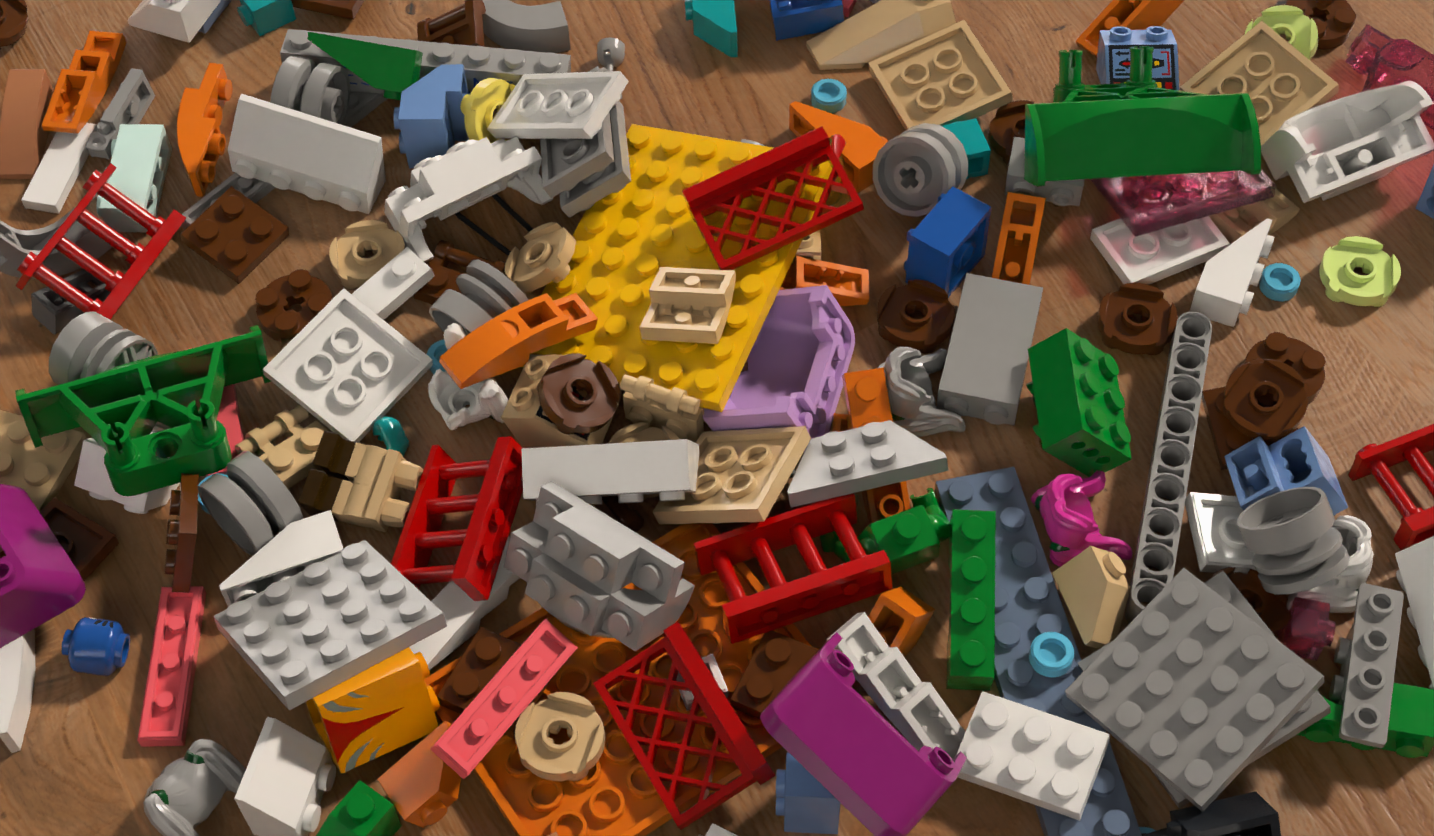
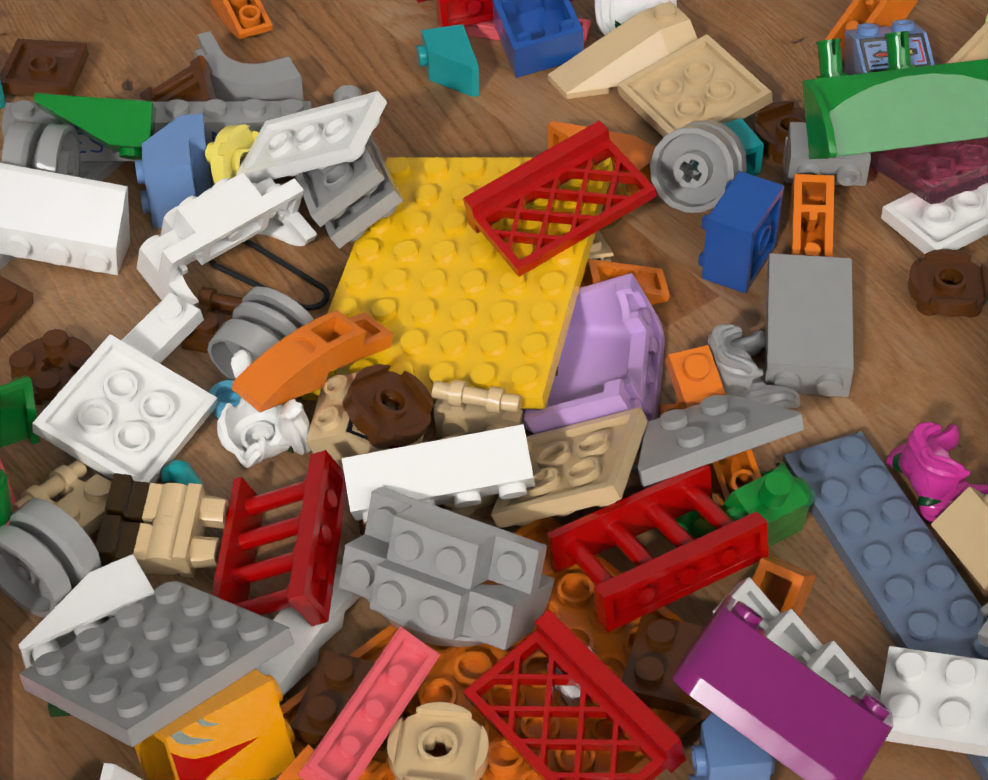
camera: 10 degrees left, 10 degrees down
tan plate [329,220,406,289] -> none
tan plate [505,222,576,294] -> none
tan slope [640,267,736,344] -> none
medium azure tile [811,79,847,113] -> none
reddish brown plate [877,279,955,354] -> none
green arch [946,509,996,691] -> none
green piece [1026,328,1132,477] -> none
medium azure tile [1029,632,1074,678] -> none

